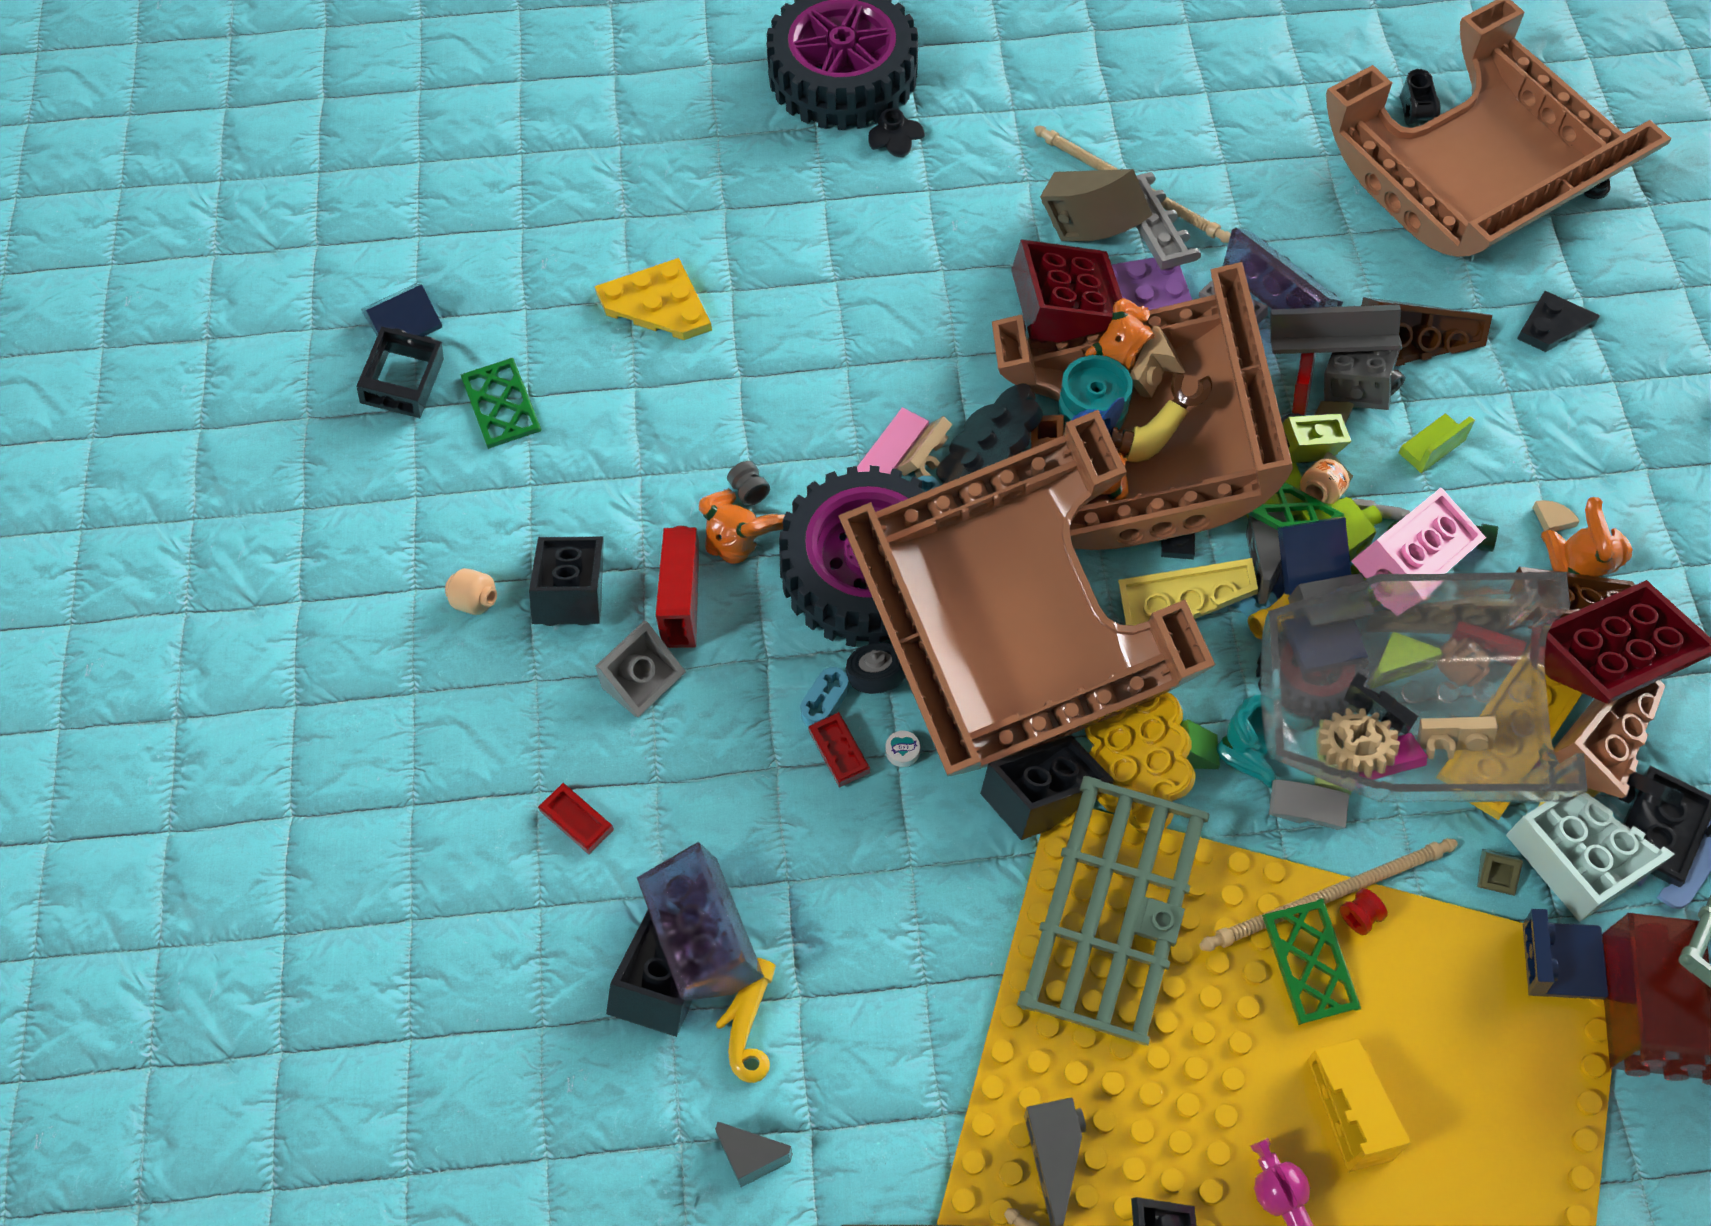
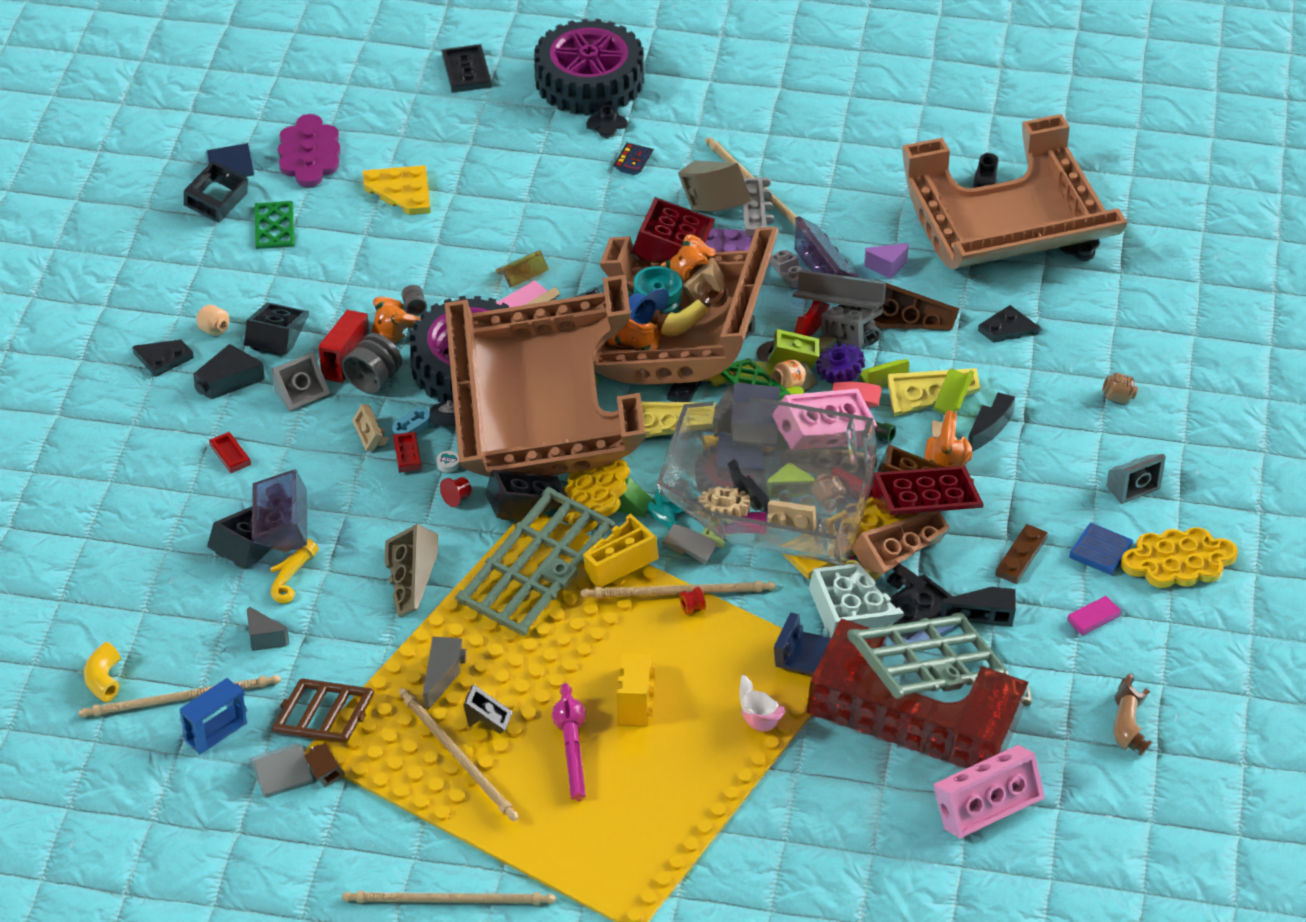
camera: 15 degrees right, 15 degrees down
green window [1262,898,1361,1025] -> none
olive slope [1477,849,1523,896] -> none
none -> black wing [132,339,194,377]
none -> black slope [193,344,265,399]
none -> magenta plate [278,114,341,187]
none -> dark grey wheel [342,333,402,394]
none -> tan plate [352,404,389,452]
none -> dark tan wedge [385,524,438,618]
none -> red piece [440,477,472,507]
none -> black tile [441,44,492,93]
none -> clear orange panel [495,250,549,287]
none -> yellow wedge [583,514,659,587]
none -> piece [613,142,654,175]
none -> white hair [739,675,785,731]
none -> dark purple gear [816,343,865,384]
none -> coral slope [832,382,882,407]
none -> medium lavender slope [864,243,909,279]
none -> light yellow wing [887,368,980,417]
none -> lime panel [932,368,975,415]
none -> black slope [968,392,1015,452]

